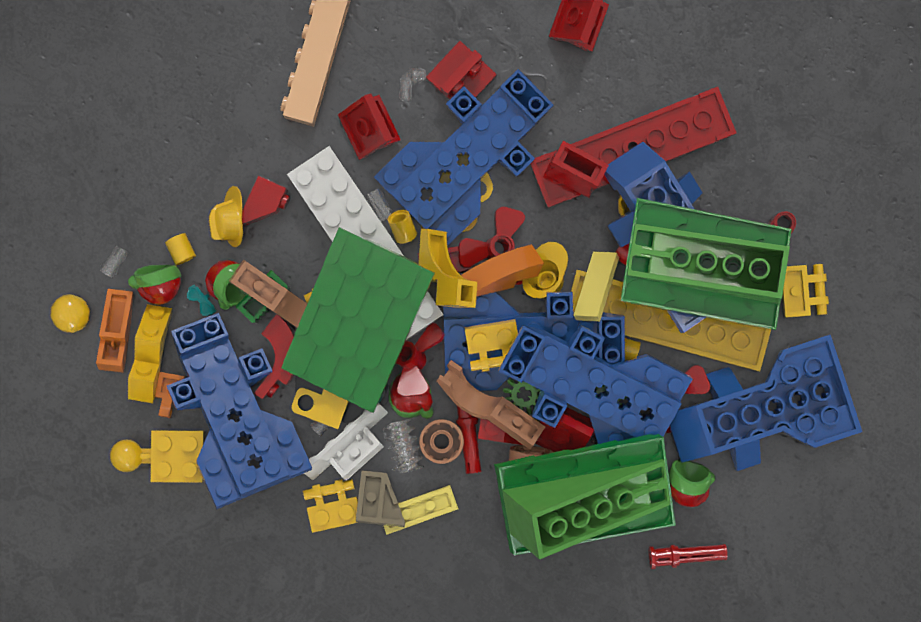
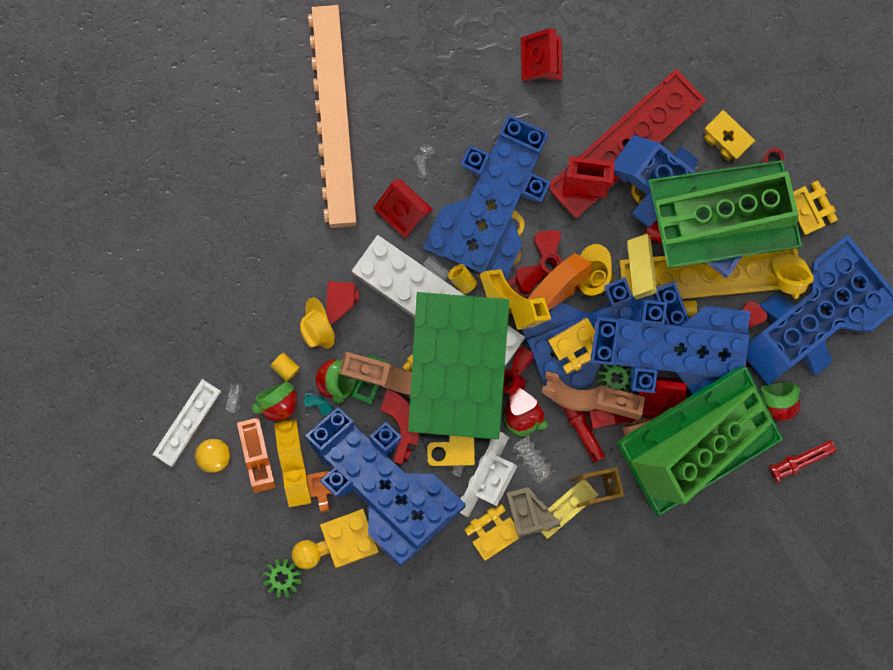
camera: 25 degrees left, 5 degrees down
nougat piece [419,419,464,464] -> none
red bracket [426,41,497,100] -> none
none -> white tile [152,379,221,467]
none -> bright green gear [263,559,302,597]
none -> pearl gold piece [571,467,624,507]
none -> yellow brick [702,110,755,163]
none -> yellow piece [772,254,814,299]

